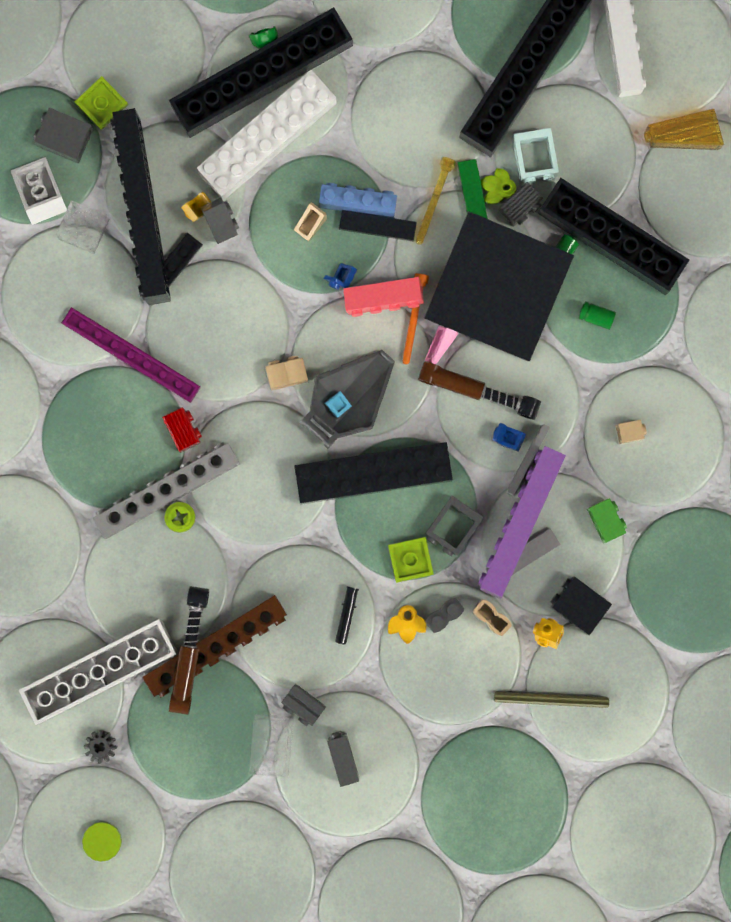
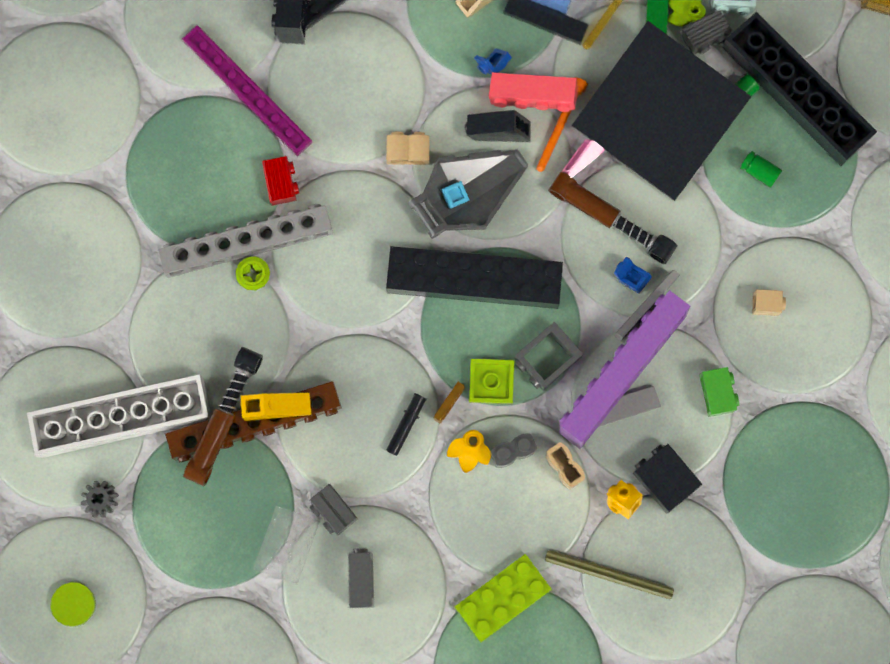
camera: 20 degrees right, 5 degrees down
none -> yellow slope [241,393,311,421]
none -> pearl gold tile [433,381,465,424]
none -> lime plate [454,553,552,643]
none -> black slope [465,110,531,142]

